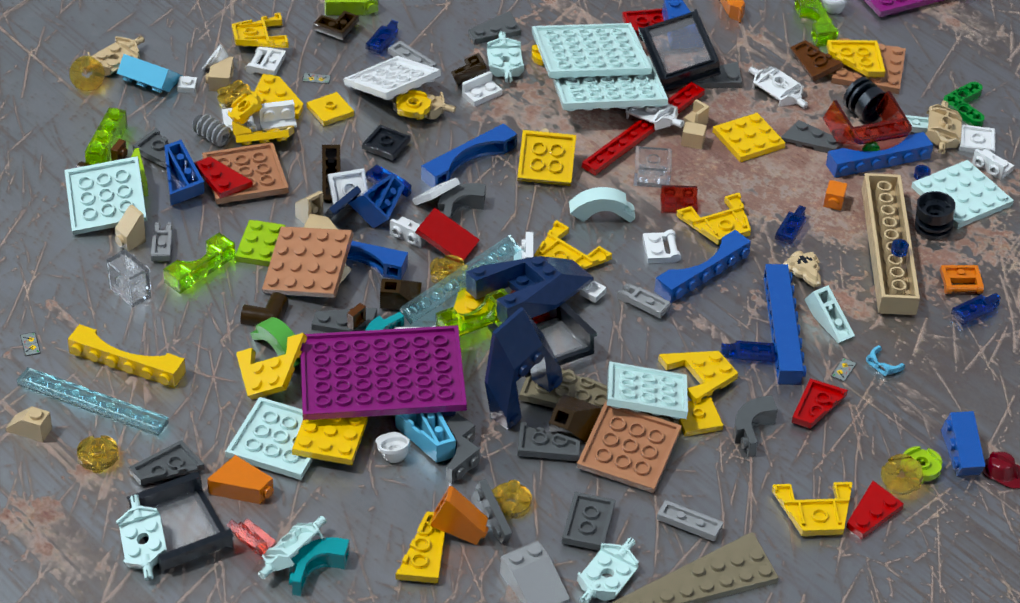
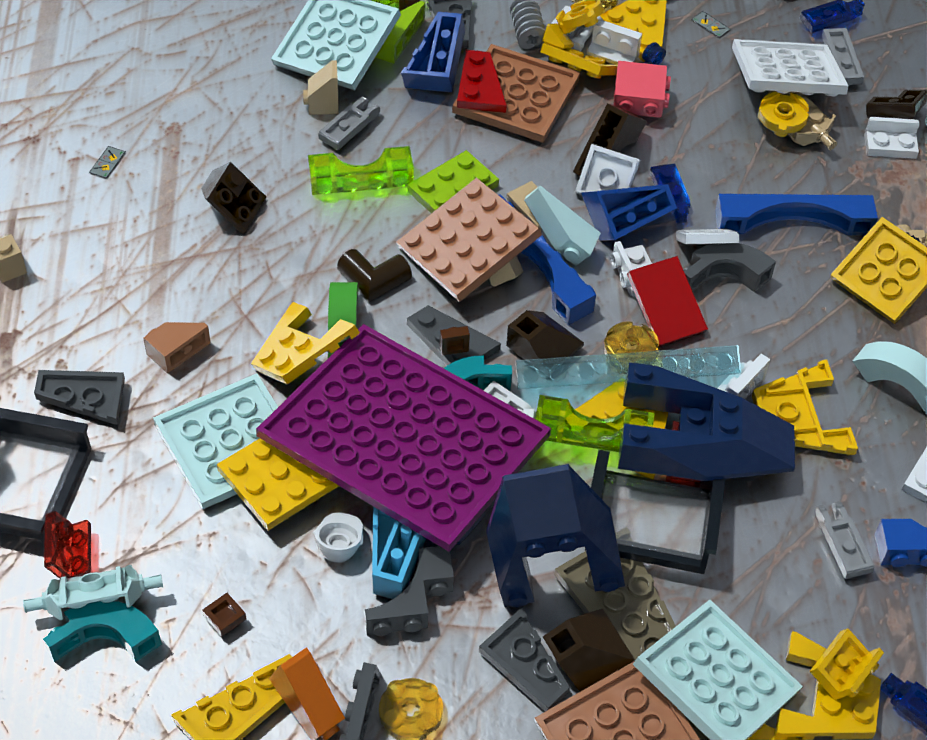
camera: 40 degrees right, 10 degrees up
clear light blue plate [17,367,169,436] -> none
yellow arch [67,324,186,388] -> none
clear yellow plate [77,435,119,473] -> none
clear brick [106,249,151,308] -> none
orange slope [207,455,274,504] -> none
tan slope [295,191,323,224] -> none
yellow plate [306,92,354,127] -> none
dark blue tile [324,186,361,219] -> none
black plate [362,125,411,161] -> none
white plate [580,280,607,303] -> none
none -> nougat slope [143,322,211,373]
none -> dark brown slope [201,162,267,234]
none -> reddish brown plate [202,592,247,637]
none -> light aqua slope [524,186,601,266]
none -> coral brick [613,61,671,118]
none -> clear blue bush [642,42,666,65]
none -> yellow bracket [810,628,884,700]

